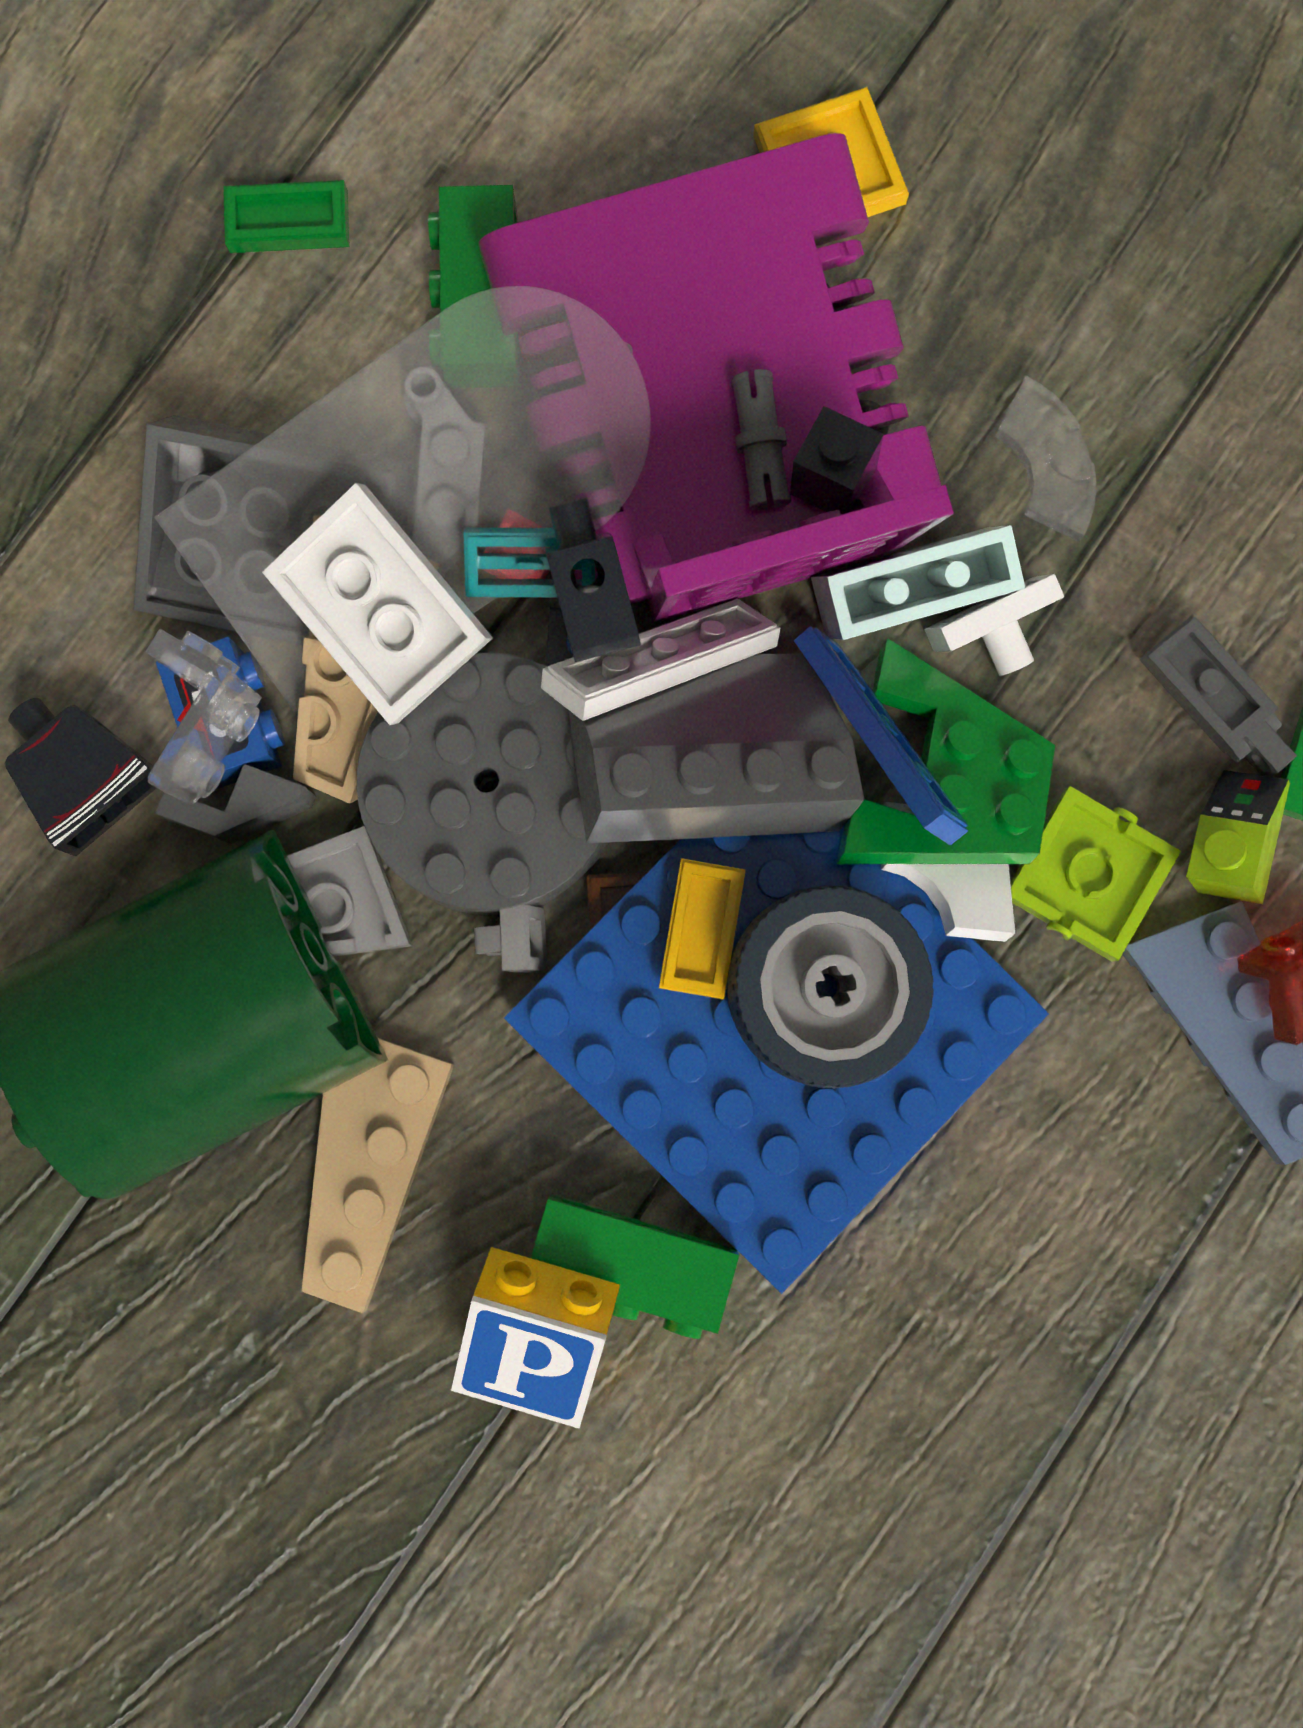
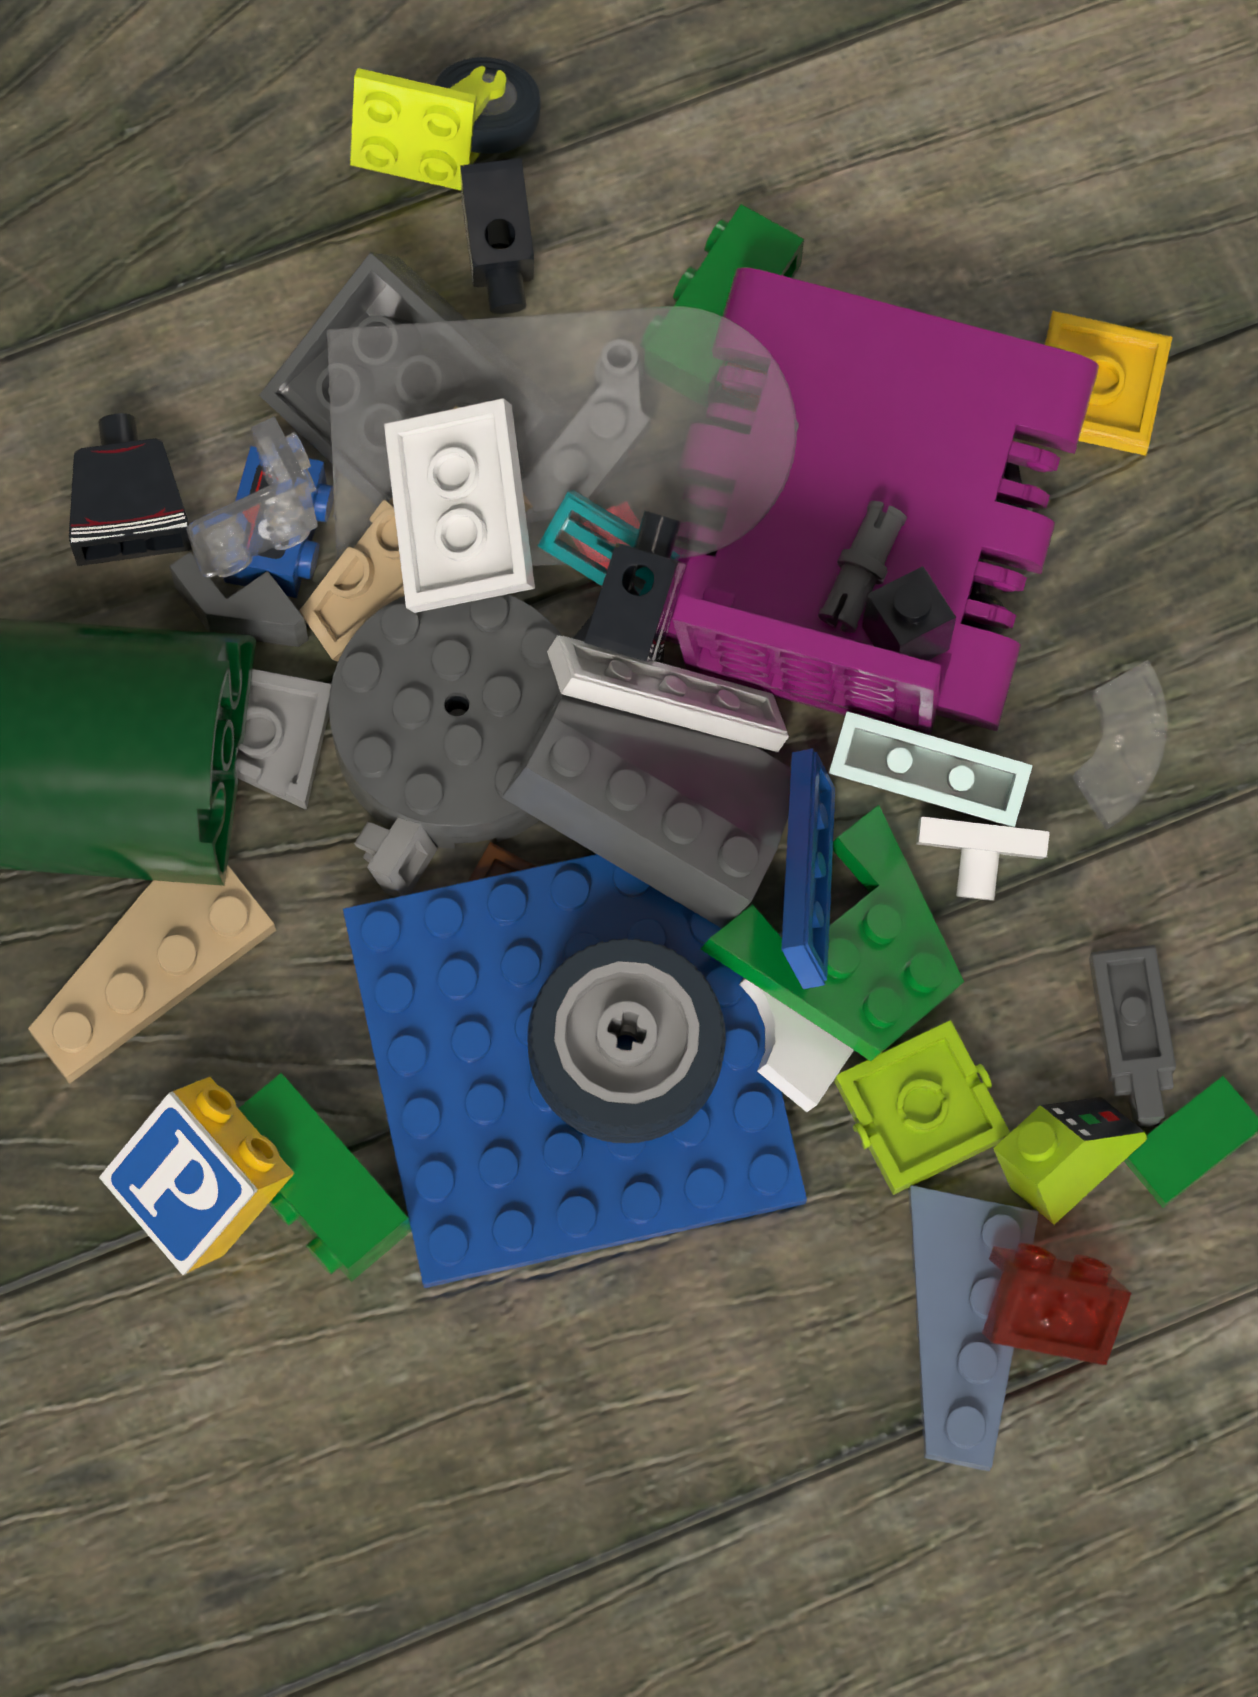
camera: 30 degrees right, 10 degrees down
green tile [224,180,350,253] -> none
yellow tile [658,858,746,999] -> none
none -> neon yellow plate [350,57,541,190]
none -> black torso [460,158,534,314]

